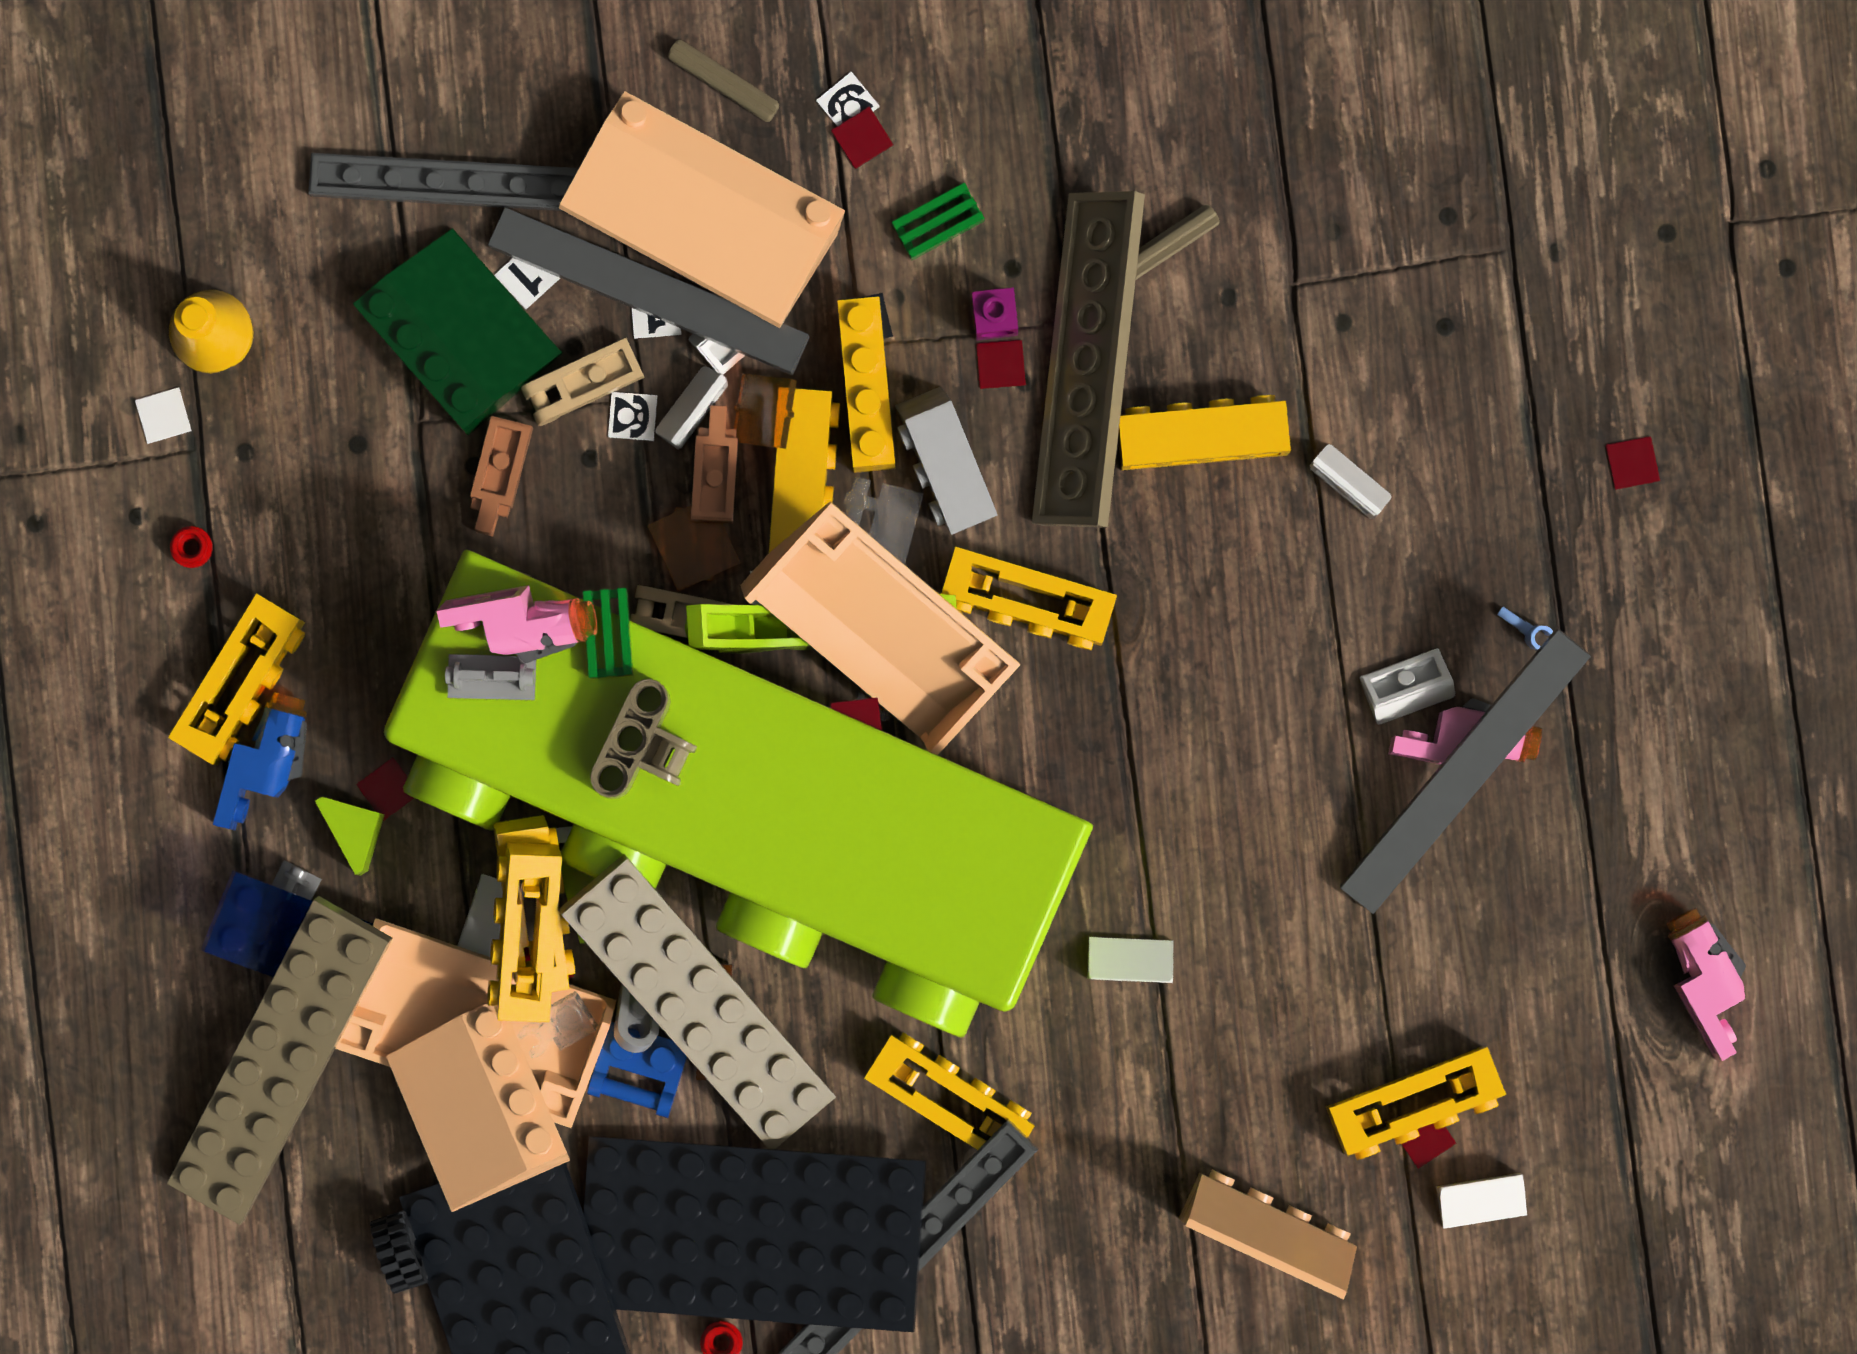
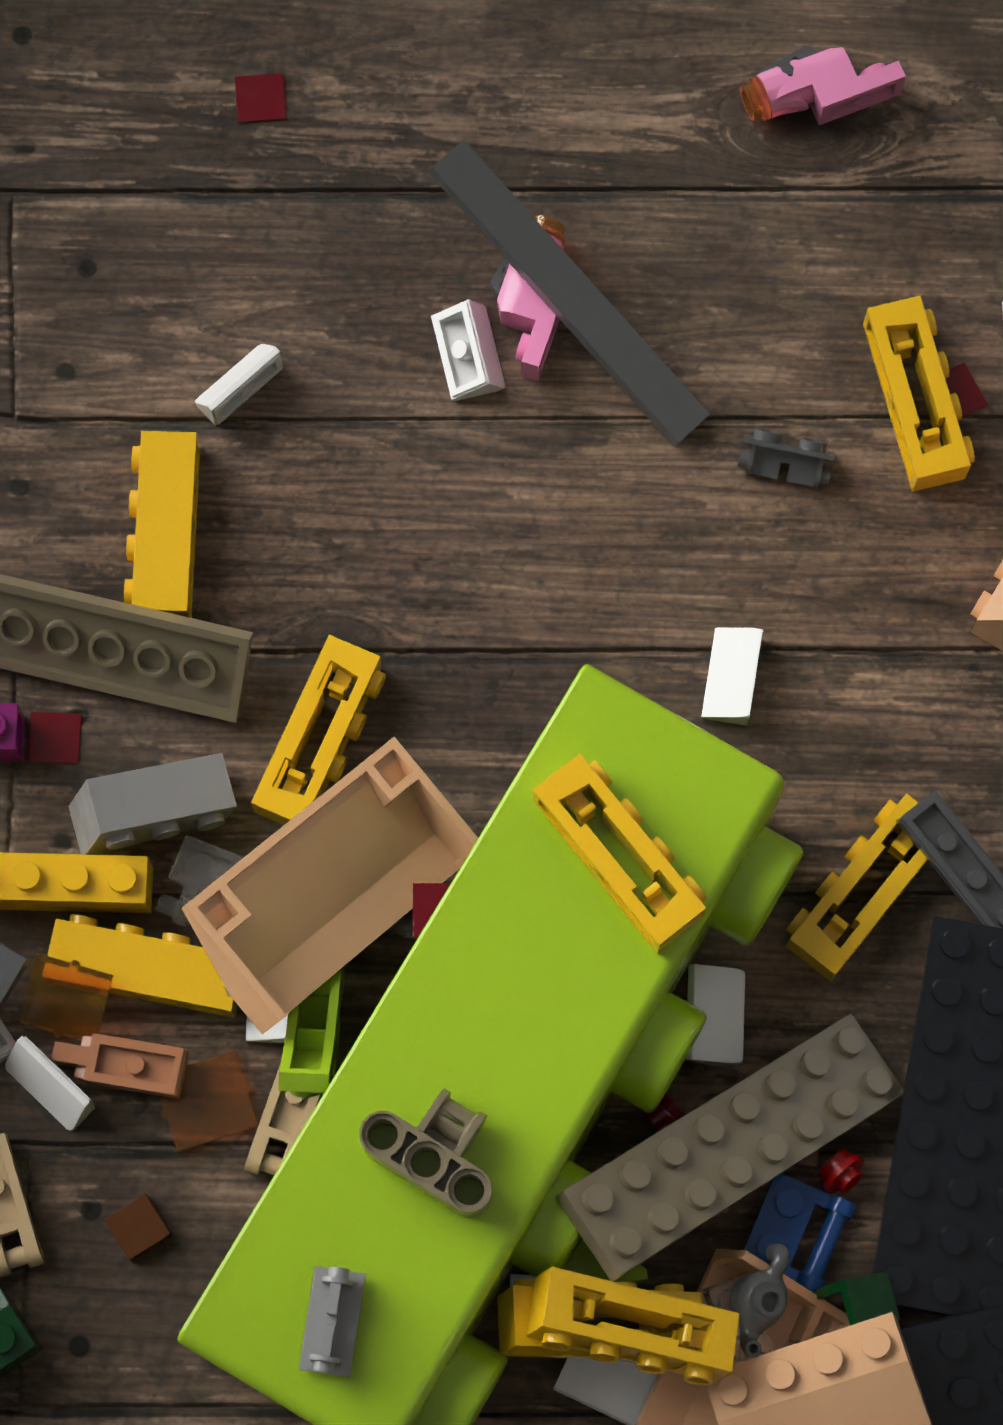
camera: 85 degrees left, 10 degrees down
bright pink plate [436,585,597,663] -> none
nougat hinge [470,416,533,537] -> none
green tile [583,588,633,679] -> none
sticker [608,392,657,441] -> none
light grey plate [614,984,659,1053] -> none
light blue hand [1497,606,1553,650] -> none
none -> reddish brown tile [104,1193,172,1262]
none -> yellow brick [533,753,707,953]
none -> dark red plate [642,1093,686,1131]
none -> white slope [686,964,745,1066]
none -> dark grey piece [730,1243,791,1358]
none -> dark grey hinge [738,428,835,489]
none -> dark green panel [815,1272,900,1326]
none -> red plate [819,1149,864,1194]

